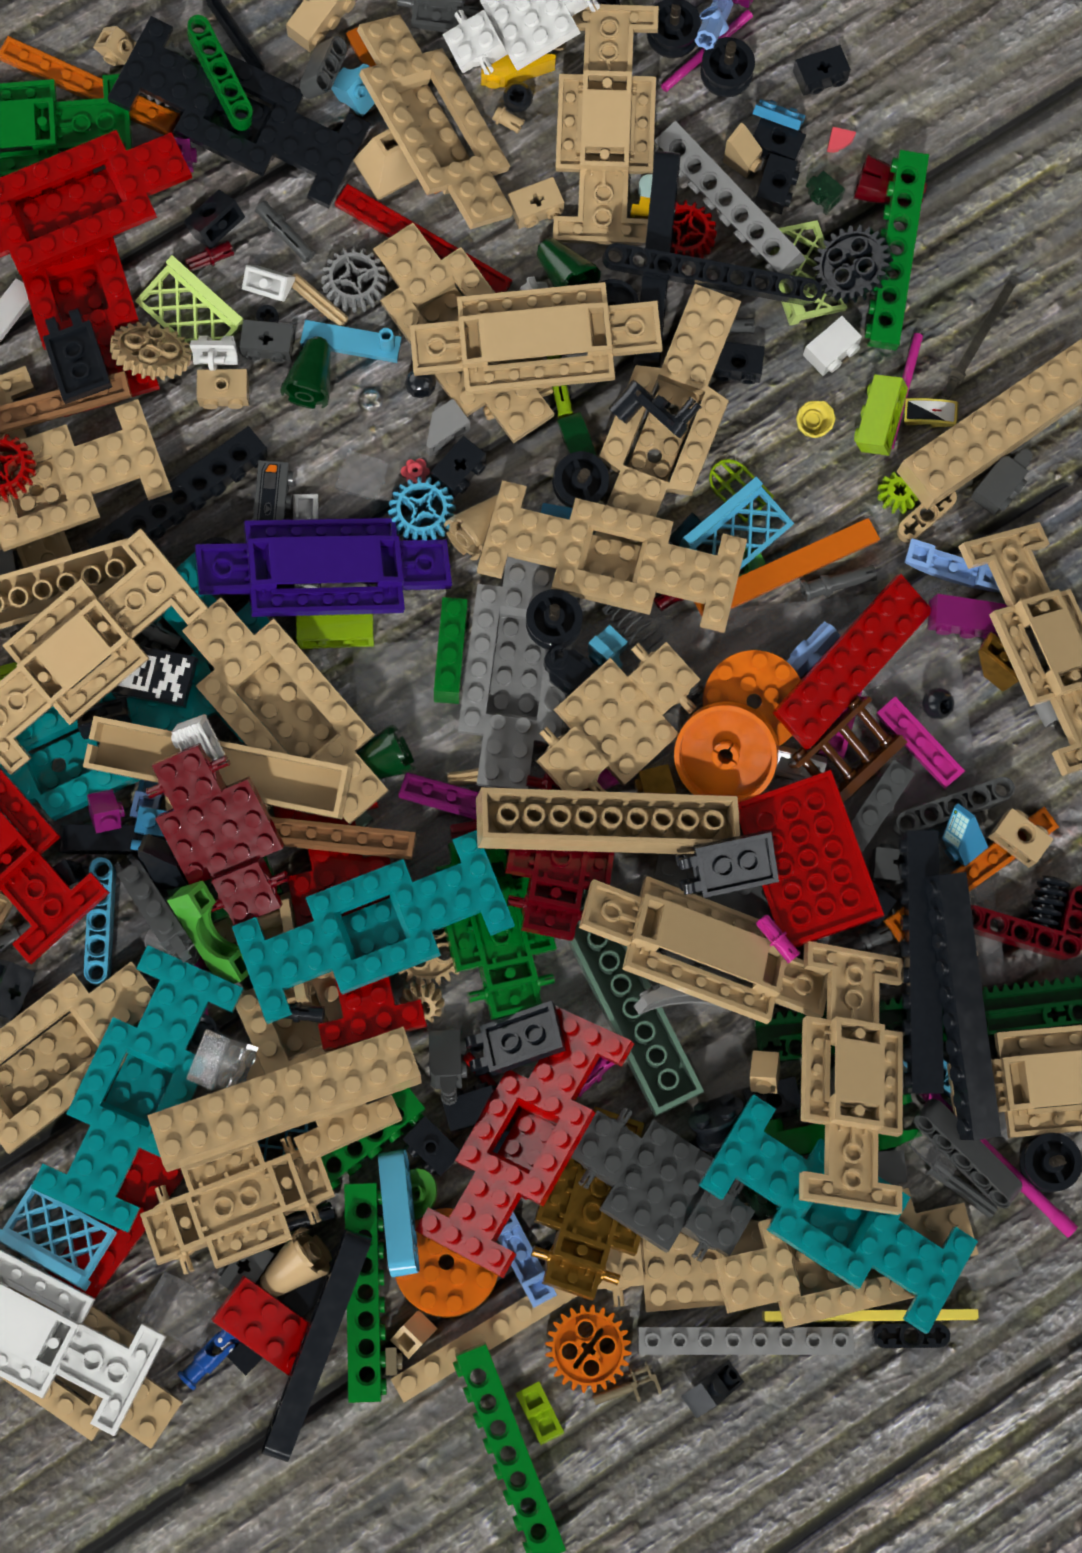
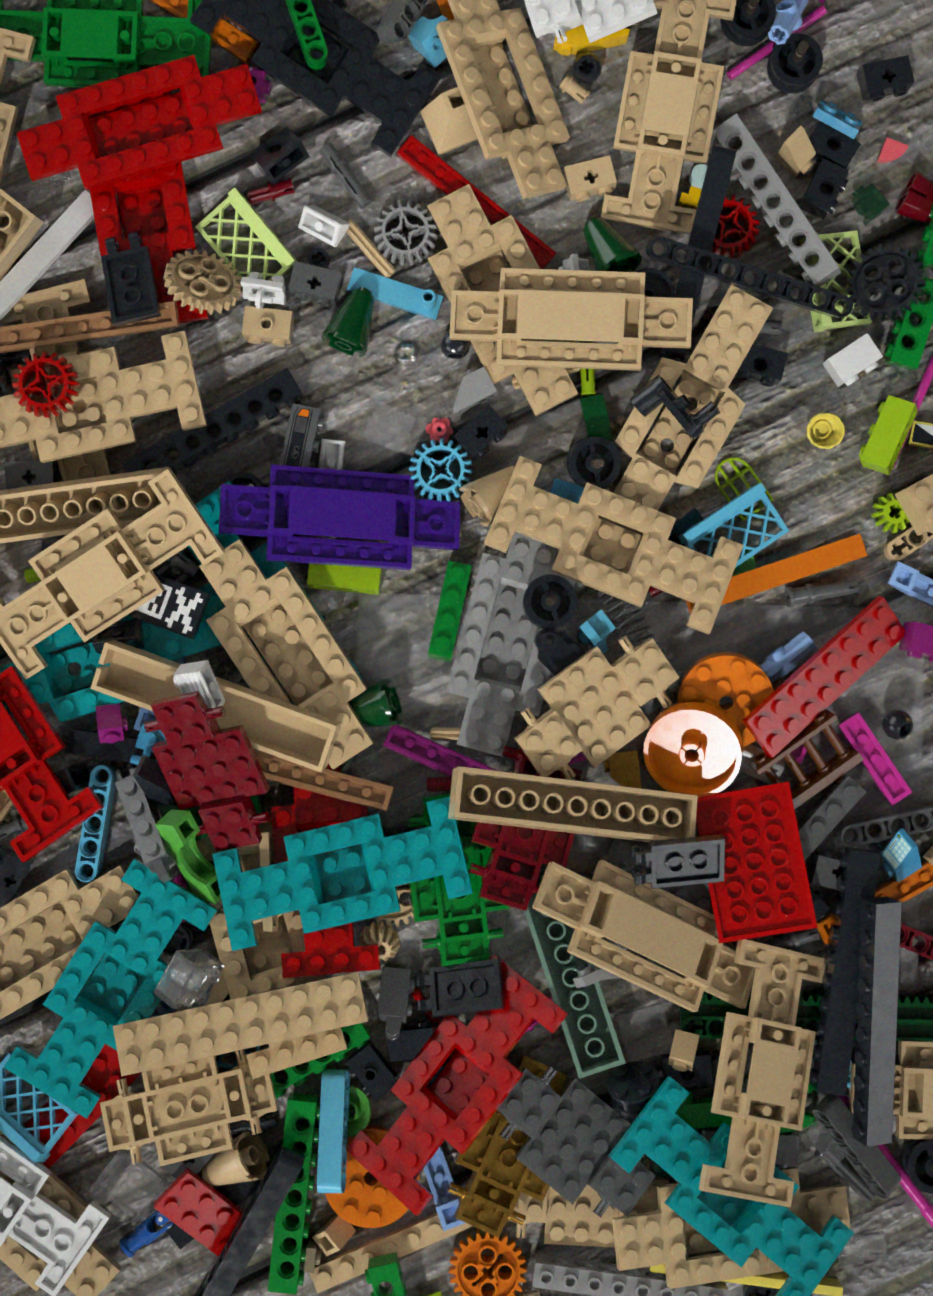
camera: 10 degrees right, 10 degrees up
black pin [284,1001,325,1023] -> none
dark pink axle [756,915,800,964] -> none

